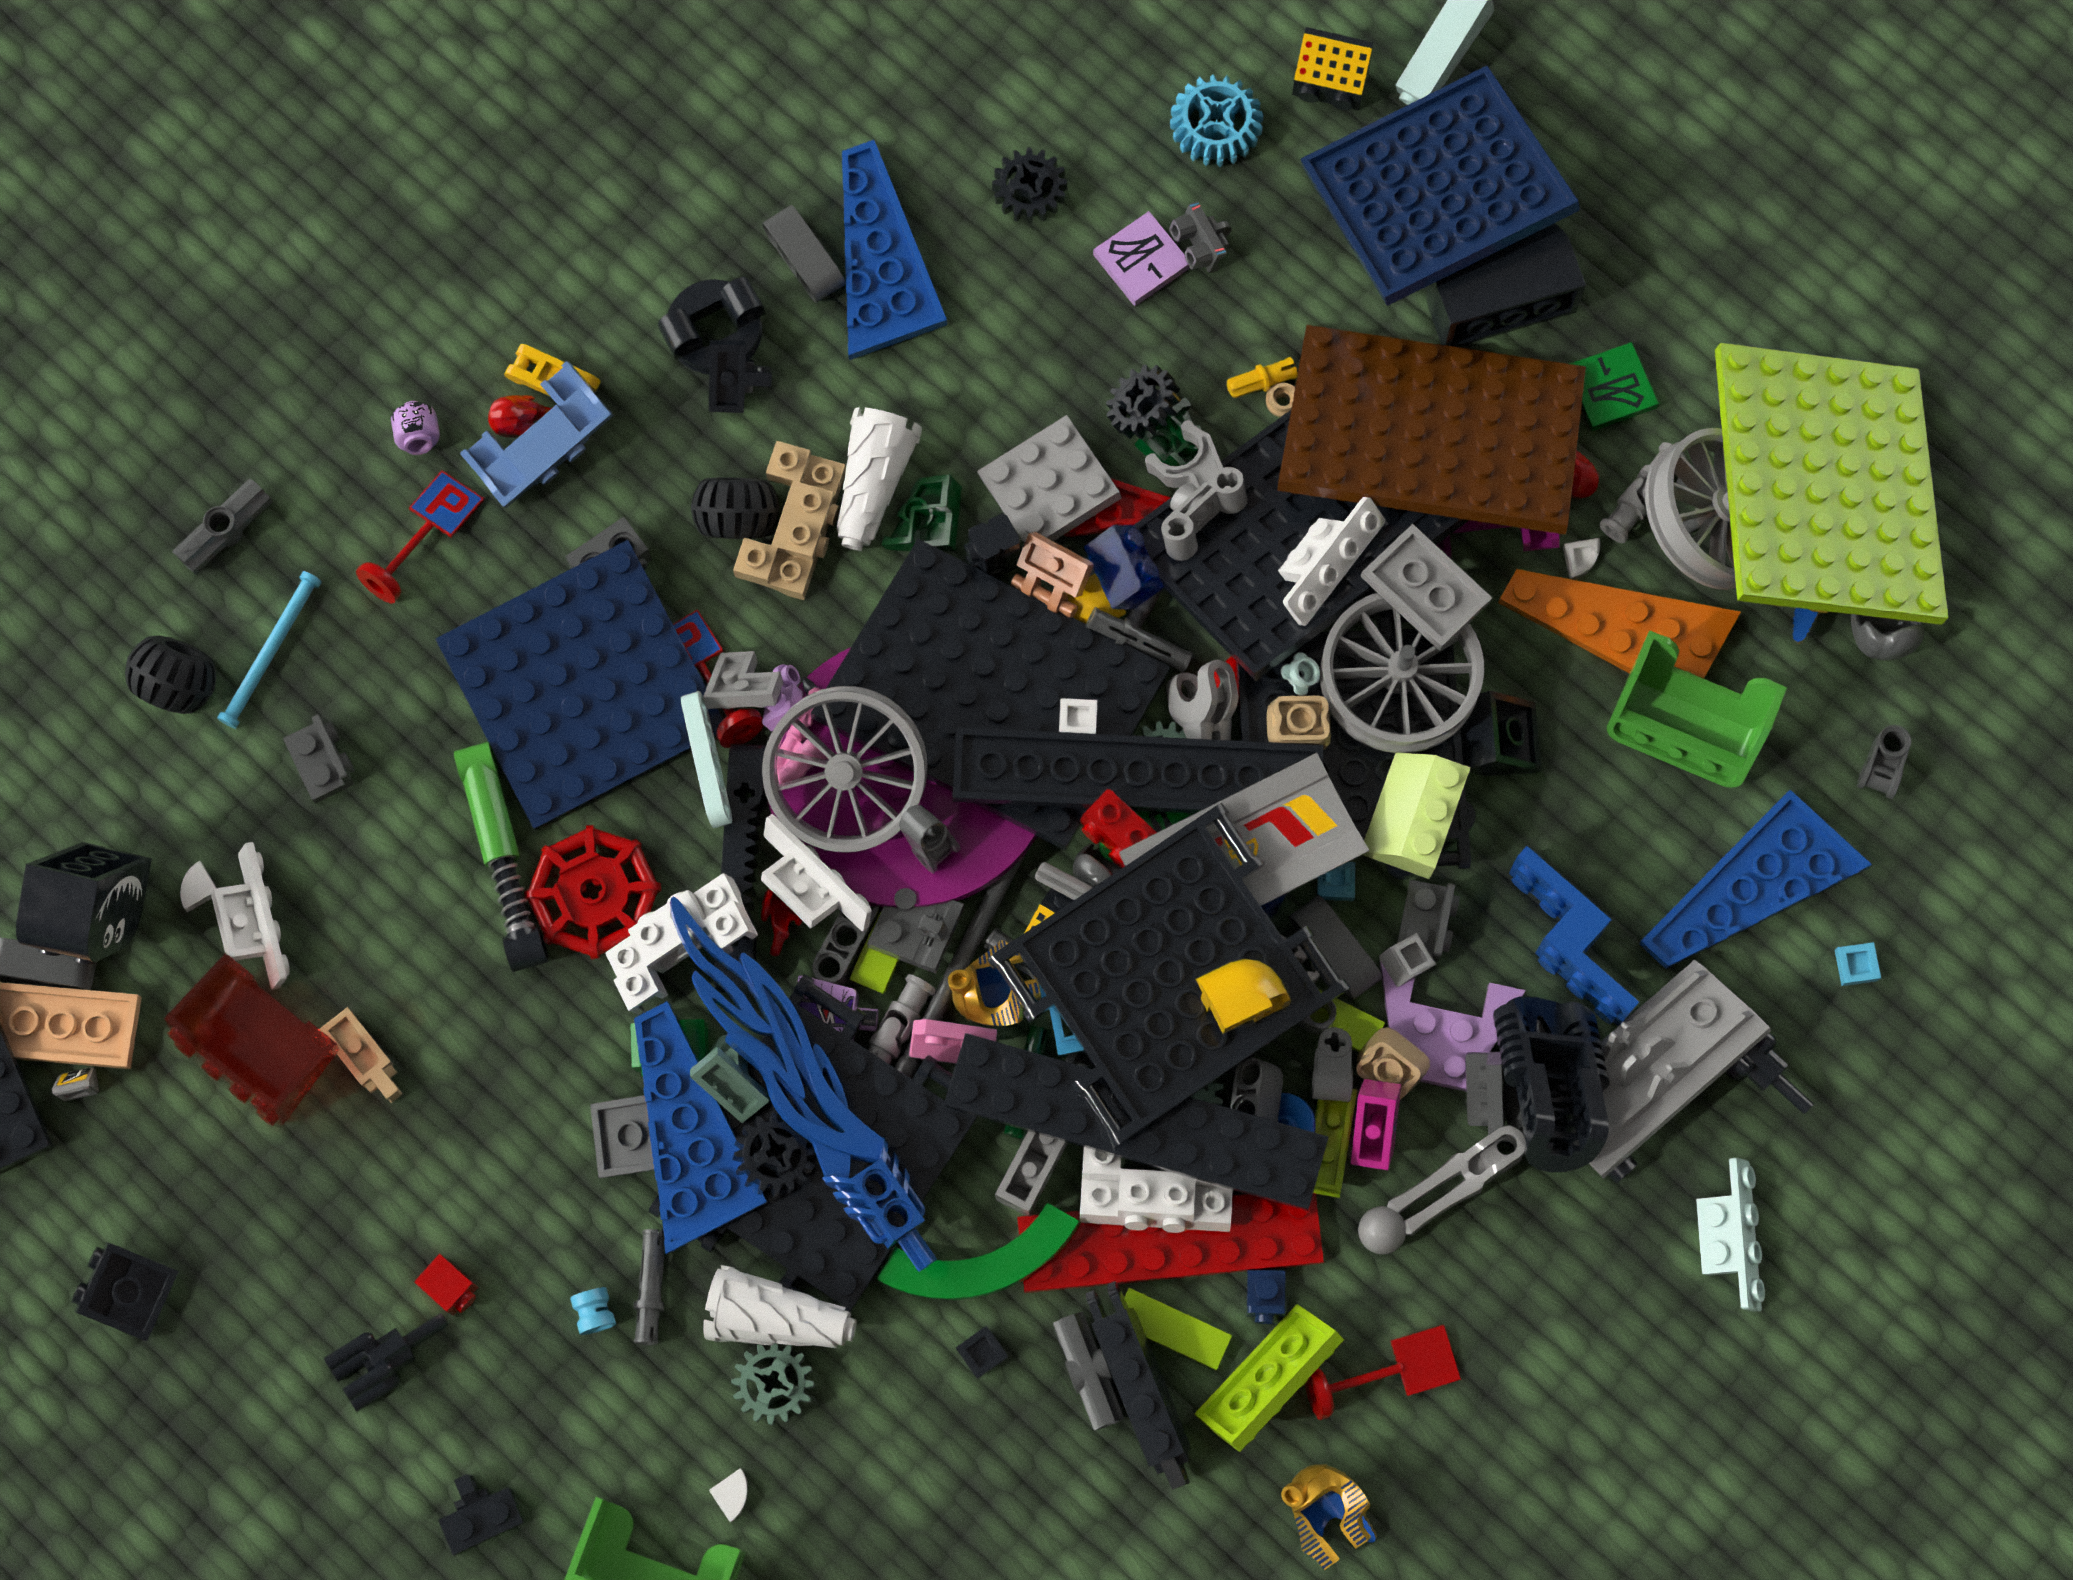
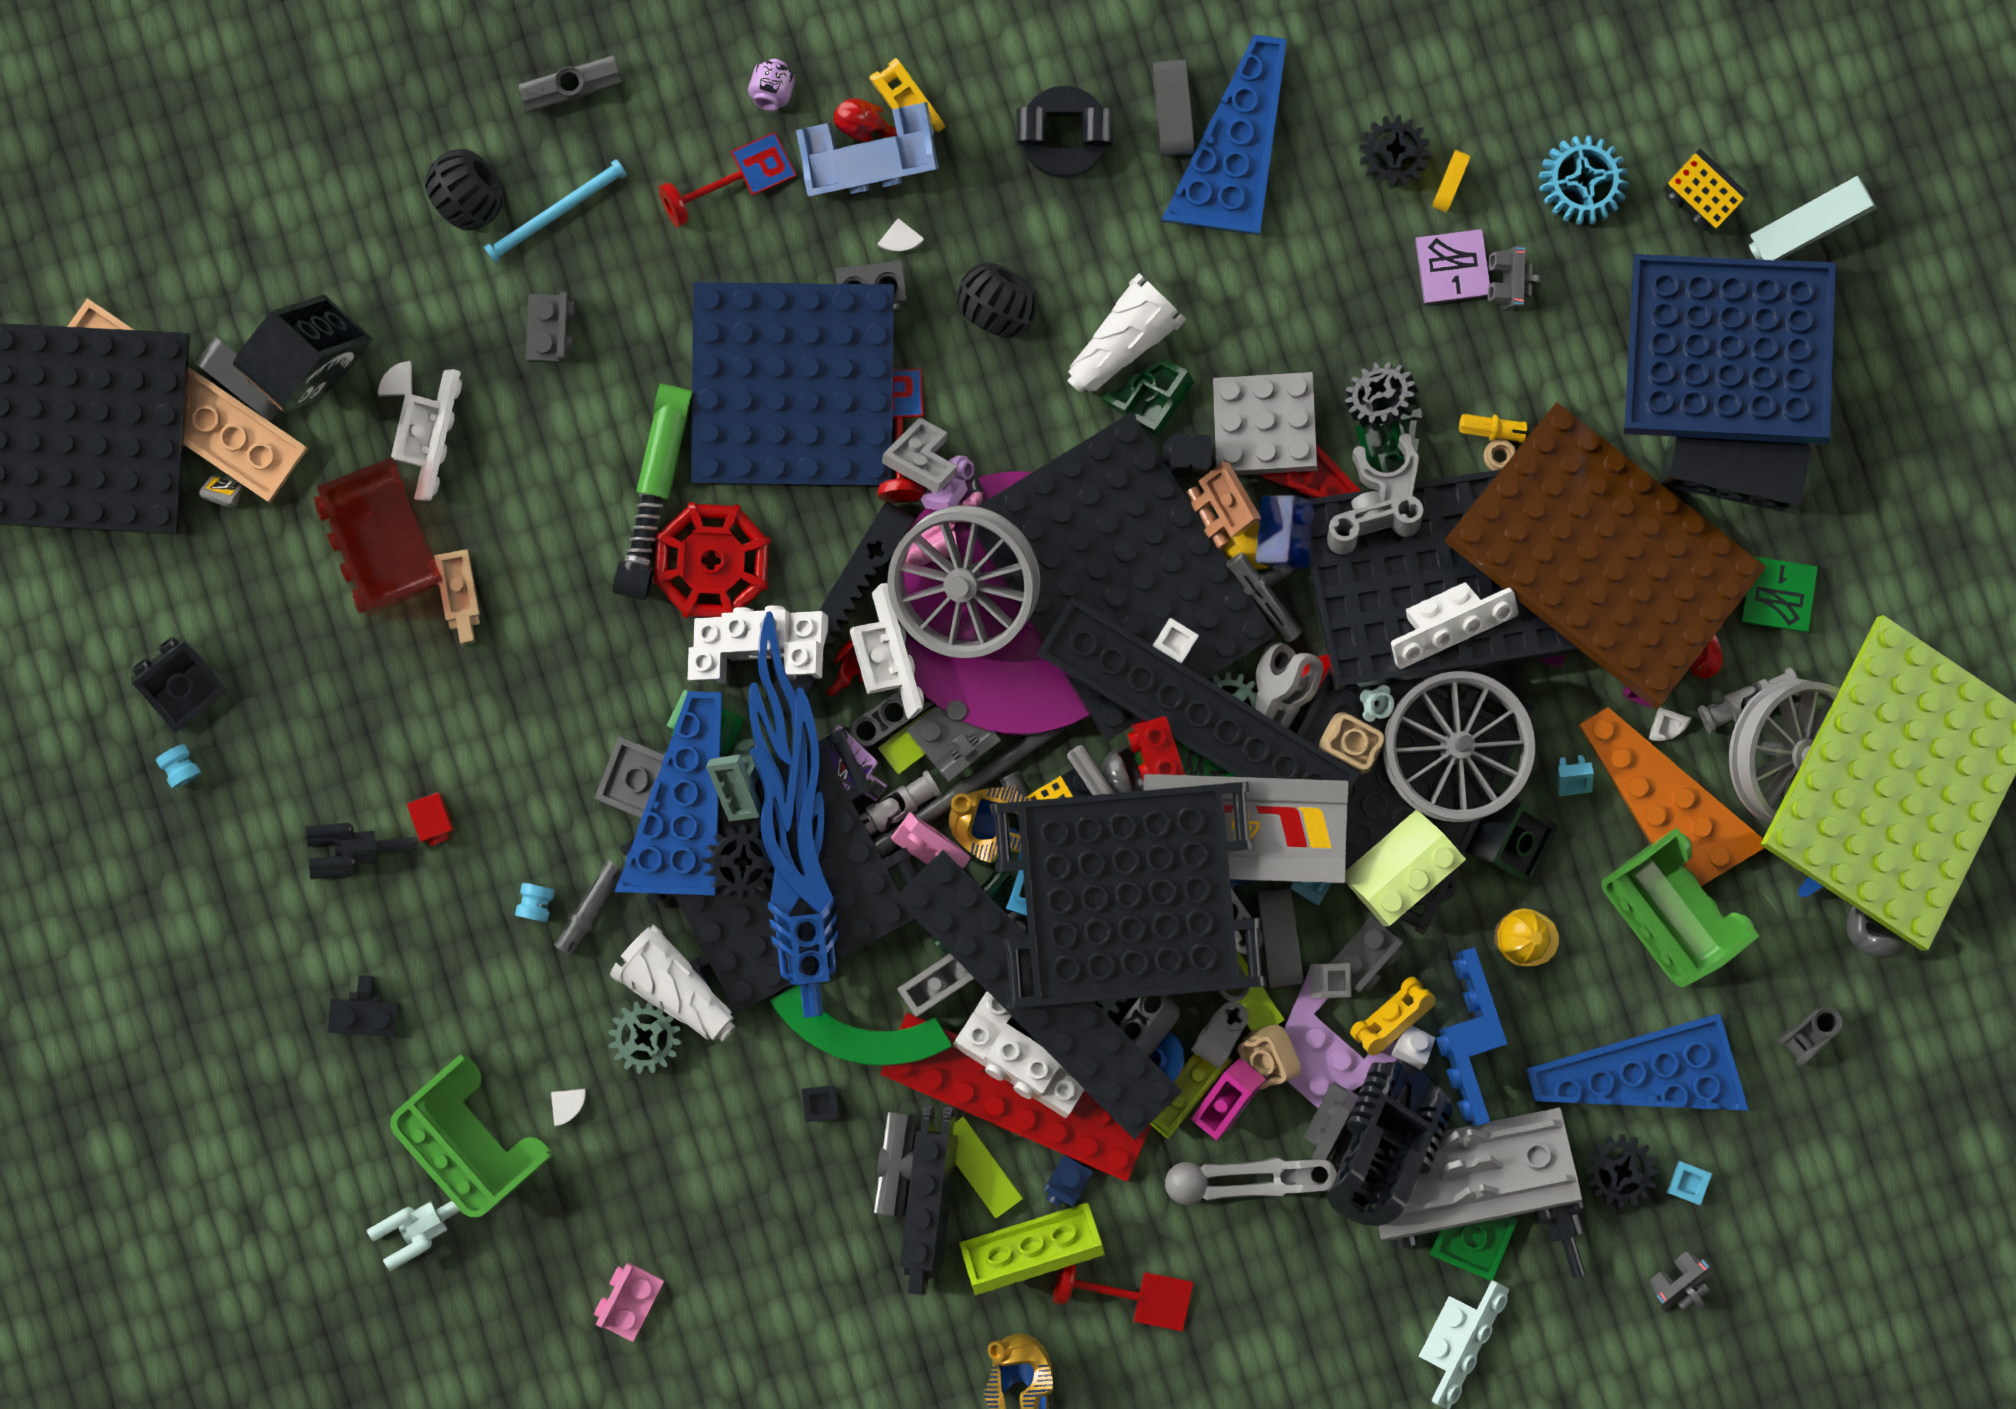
camera: 20 degrees right, 10 degrees up
light aqua beam [681,691,732,828] -> none
black hinge [708,340,772,413] -> none
tan bracket [733,441,846,600] -> none
dark grey piece [899,805,961,874] -> none
yellow brick [1196,959,1292,1034] -> none
light grey plate [1361,524,1492,651] -> none
none -> medium azure wheel [156,744,201,789]
none -> white tile [877,218,924,252]
none -> yellow plate [1350,977,1436,1056]
none -> white plate [1391,1026,1435,1070]
none -> green tile [1429,1216,1518,1281]
none -> yellow beam [1432,149,1470,213]
none -> yellow piece [1494,908,1559,966]
none -> medium azure tile [1557,755,1594,796]
none -> black gear [1584,1134,1659,1208]
none -> dark grey hips [1649,1251,1712,1312]

